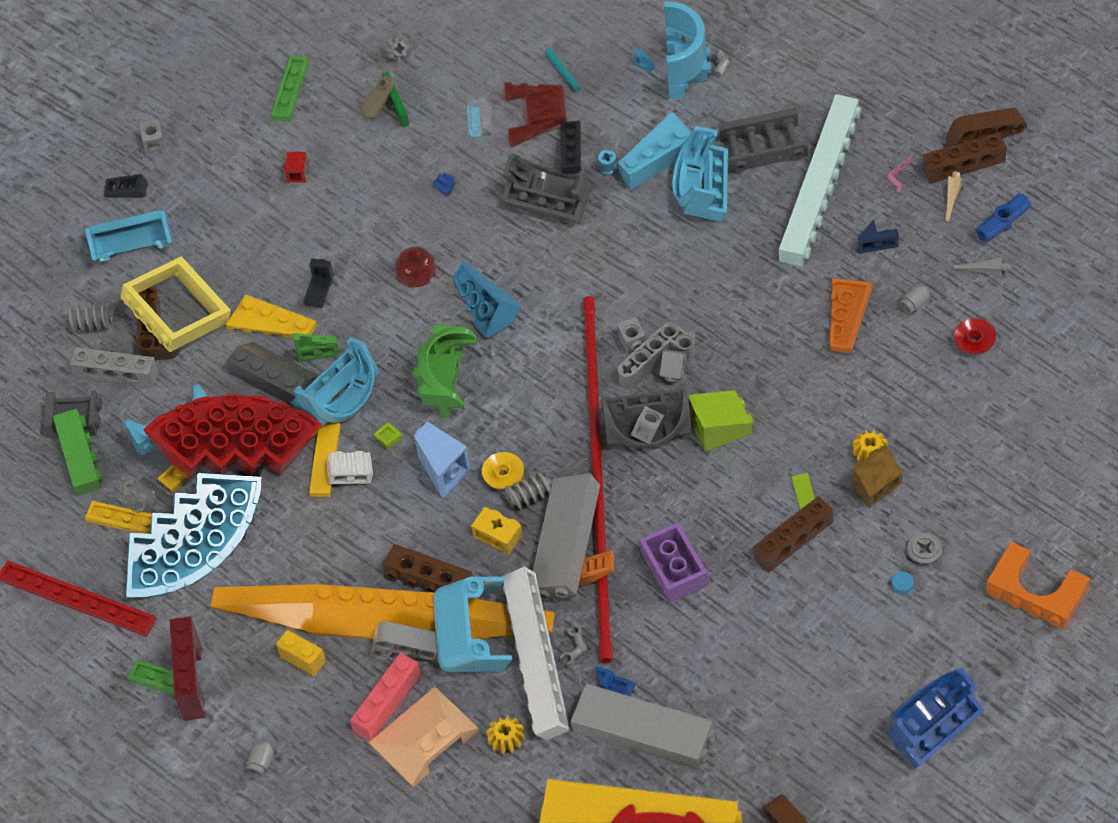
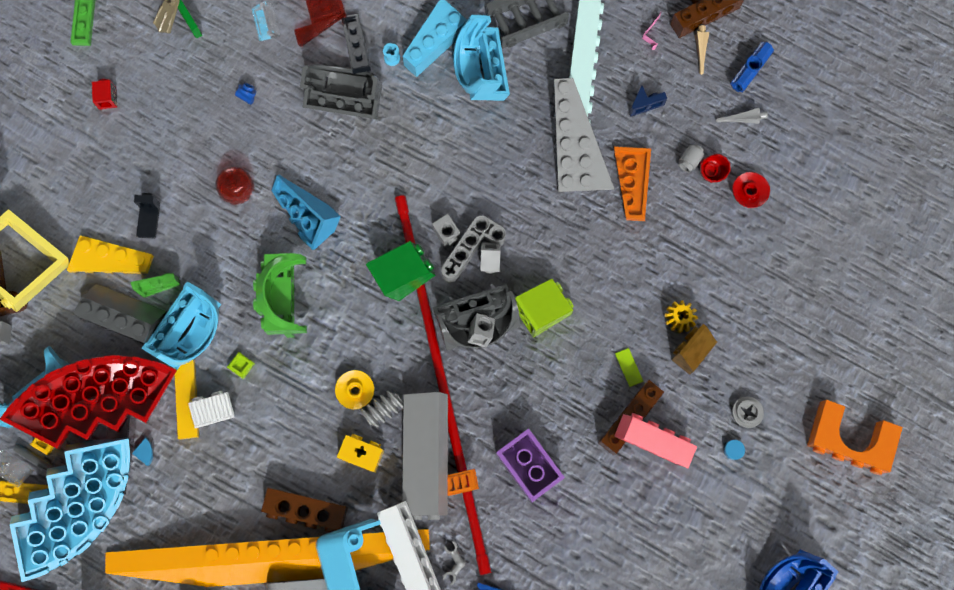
camera: 20 degrees left, 20 degrees up
light blue slope [414,421,471,498] -> none
none -> dark azure tile [132,438,153,466]
none -> green slope [366,241,436,301]
none -> light grey wing [554,78,615,192]
none -> coral brick [615,413,697,468]
none -> red hair [700,154,731,183]

